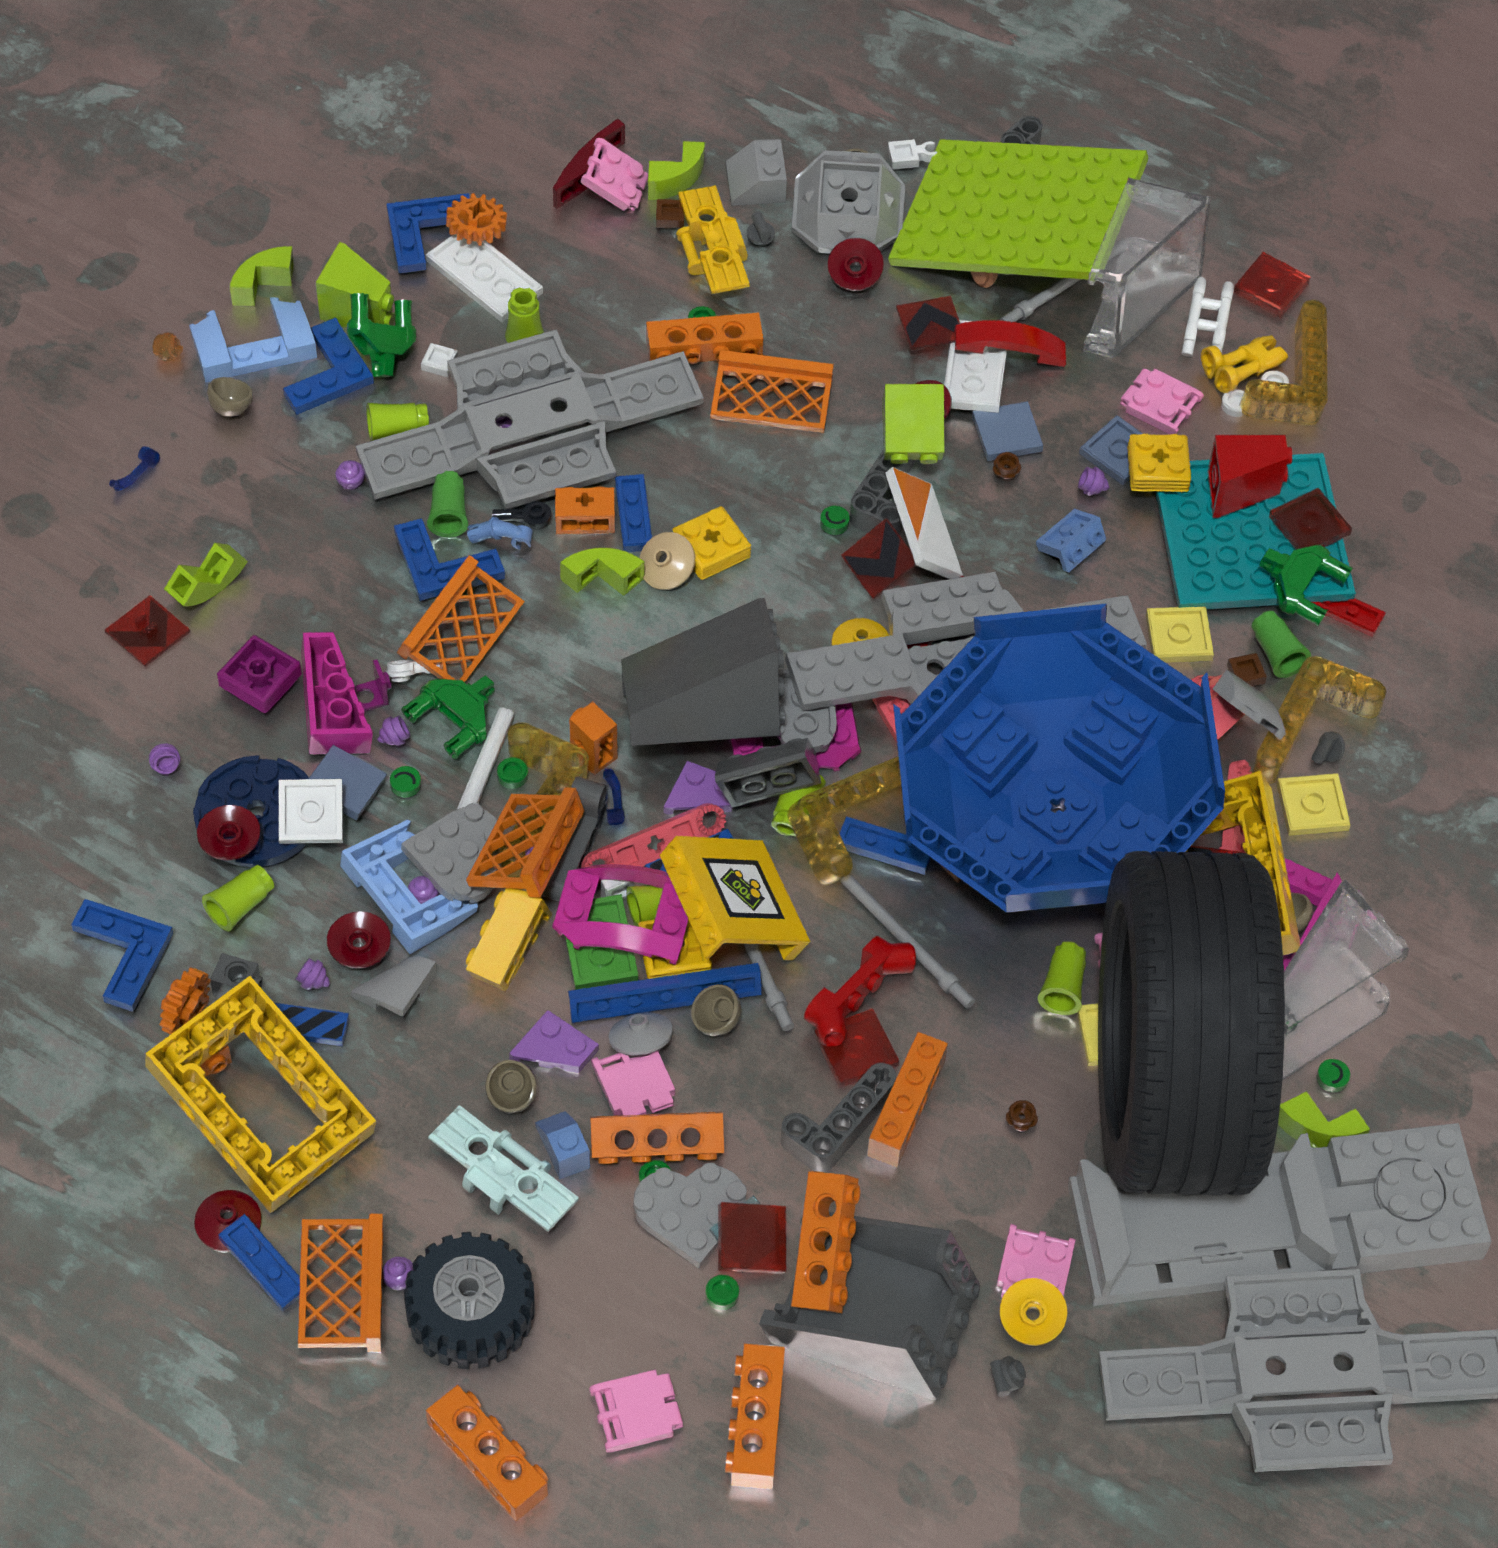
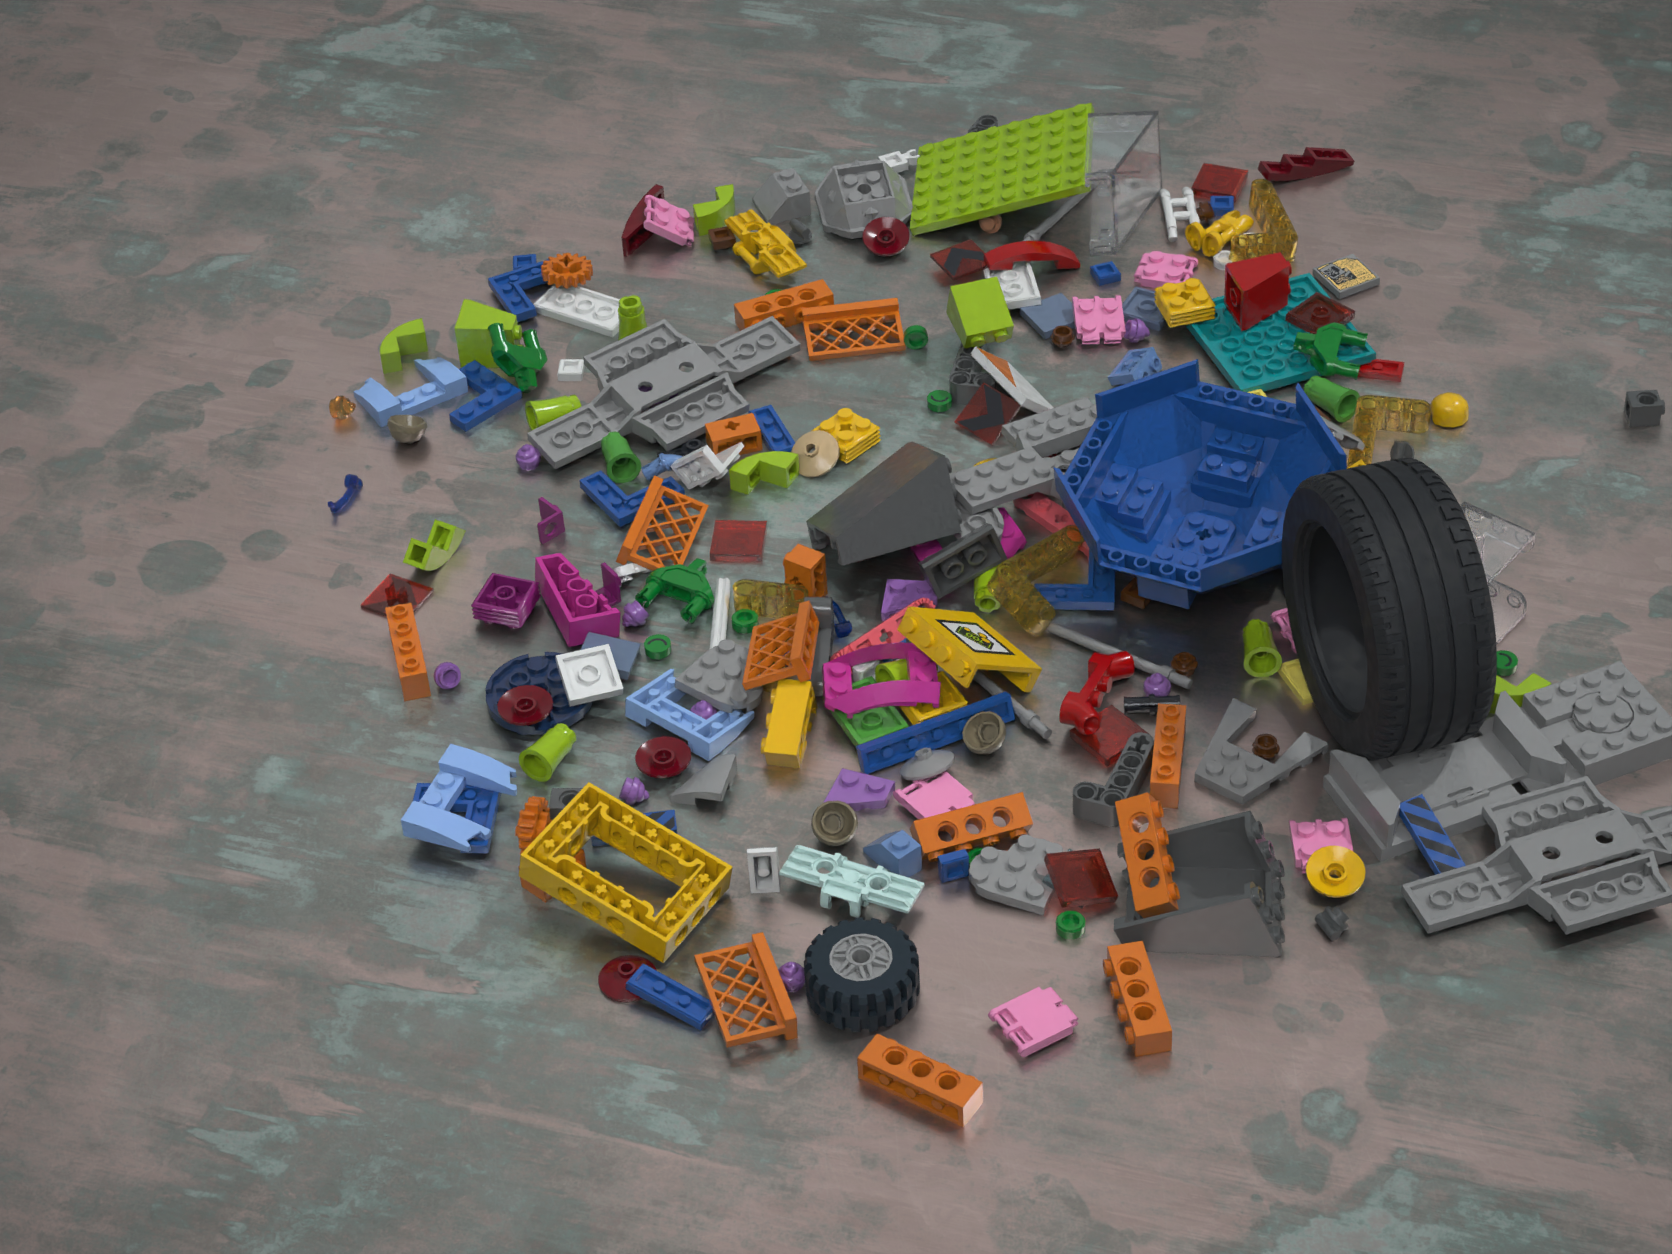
camera: 10 degrees left, 15 degrees down
none -> orange brick [385,603,431,702]
none -> light blue wedge [401,744,517,852]
none -> blue tile [513,254,537,270]
none -> magenta bracket [537,497,565,544]
none -> white bracket [670,442,744,490]
none -> clear red tile [710,520,767,562]
none -> white slope [747,847,780,894]
none -> green tile [903,325,928,350]
none -> blue tile [938,849,969,883]
none -> bright pink plate [1072,295,1126,345]
none -> blue tile [1090,261,1121,286]
none -> black pin [1124,693,1180,716]
none -> medium lavender plate [1143,673,1171,696]
none -> reddish brown plate [1171,652,1198,677]
none -> light grey wing [1194,698,1329,805]
none -> reddish brown plate [1196,201,1215,223]
none -> blue tile [1210,196,1234,216]
none -> dark red slope [1258,147,1355,181]
none -> tile [1312,254,1380,299]
none -> blue tile [1399,794,1466,875]
none -> yellow hair [1430,392,1469,428]

